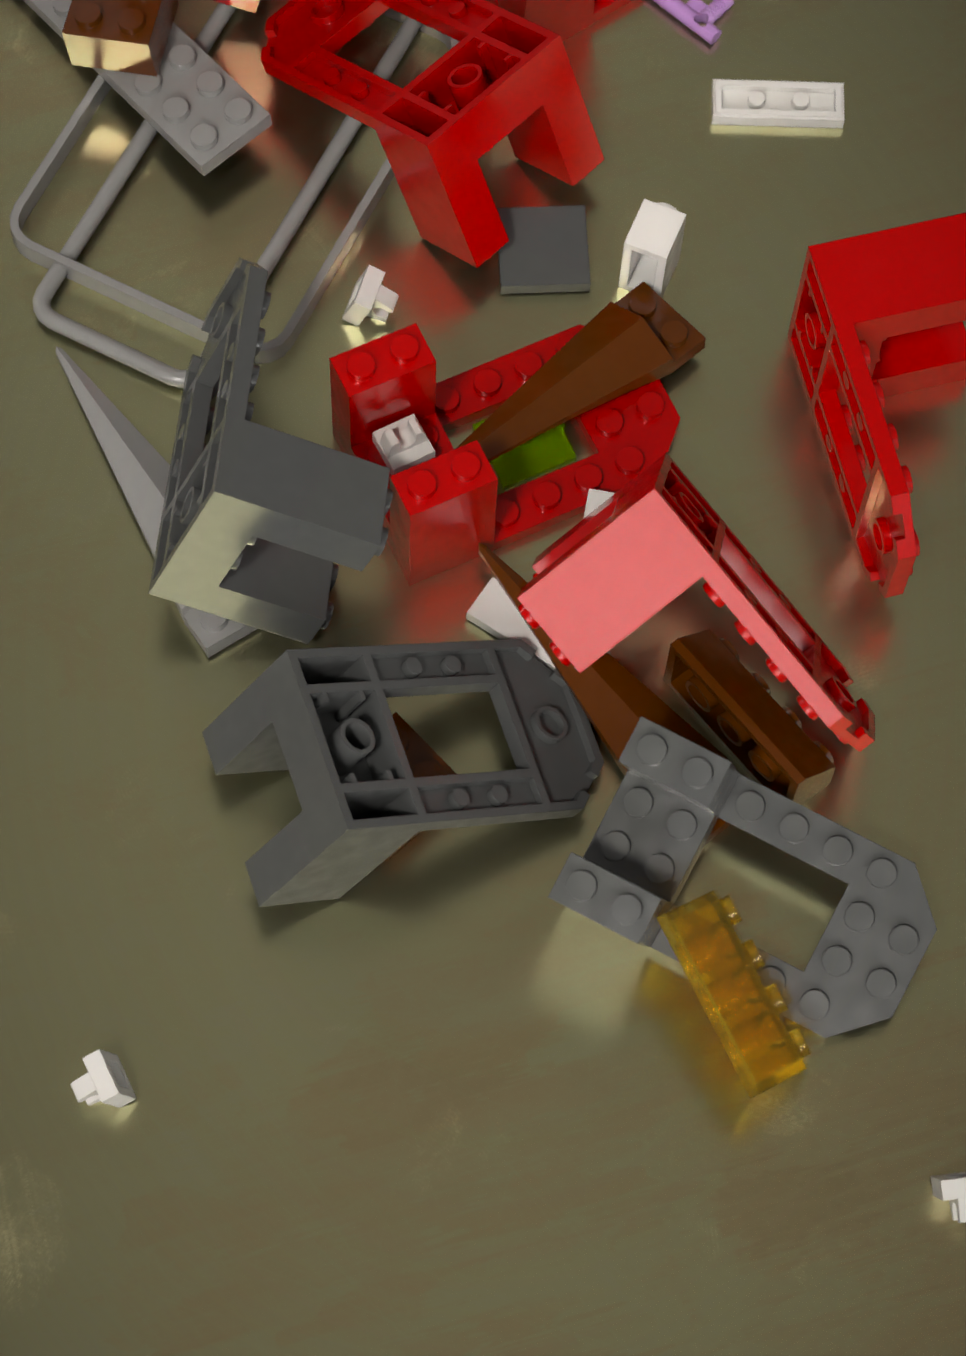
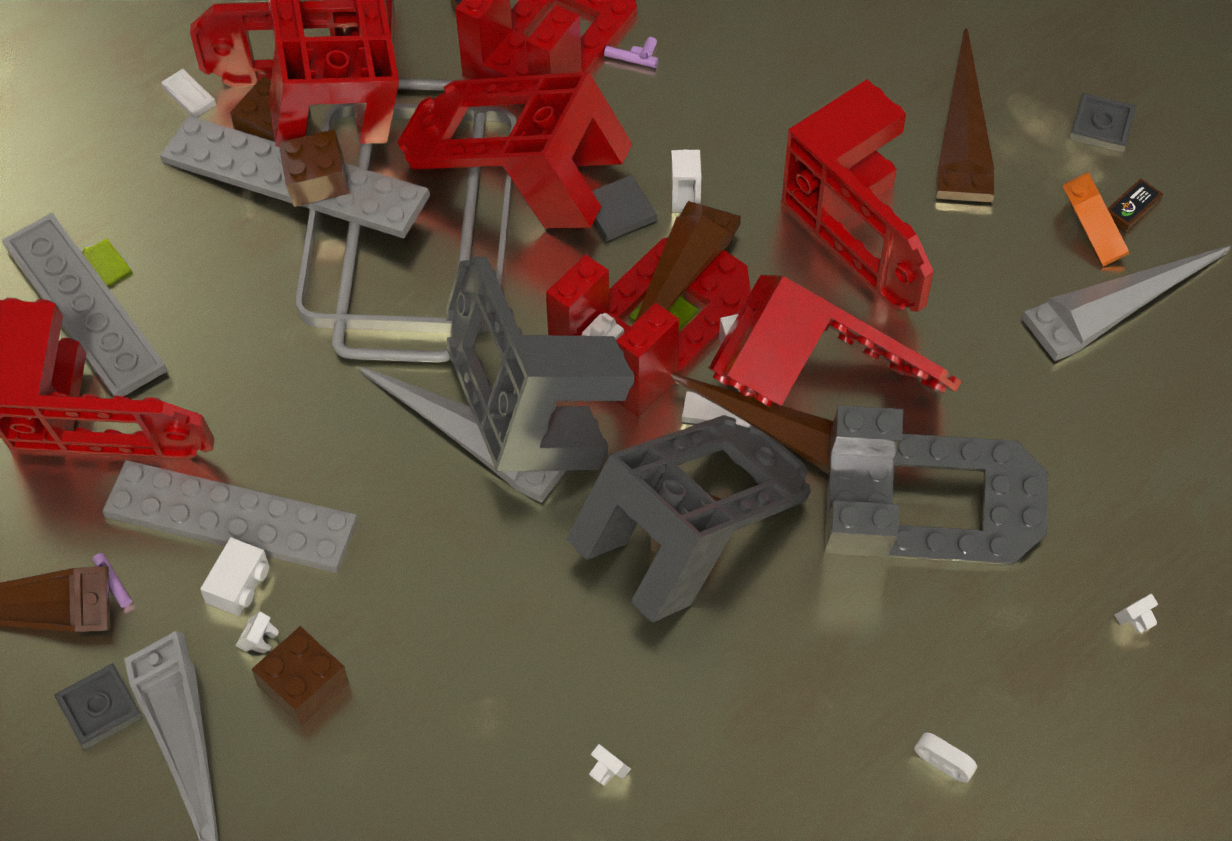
camera: 20 degrees left, 10 degrees down
white tile [342,265,399,326] -> none
clear yellow slope [657,890,812,1099] -> none
reddish brown slope [663,629,836,805] -> none
white tile [712,79,845,129] -> none
none -> white beam [914,732,977,783]

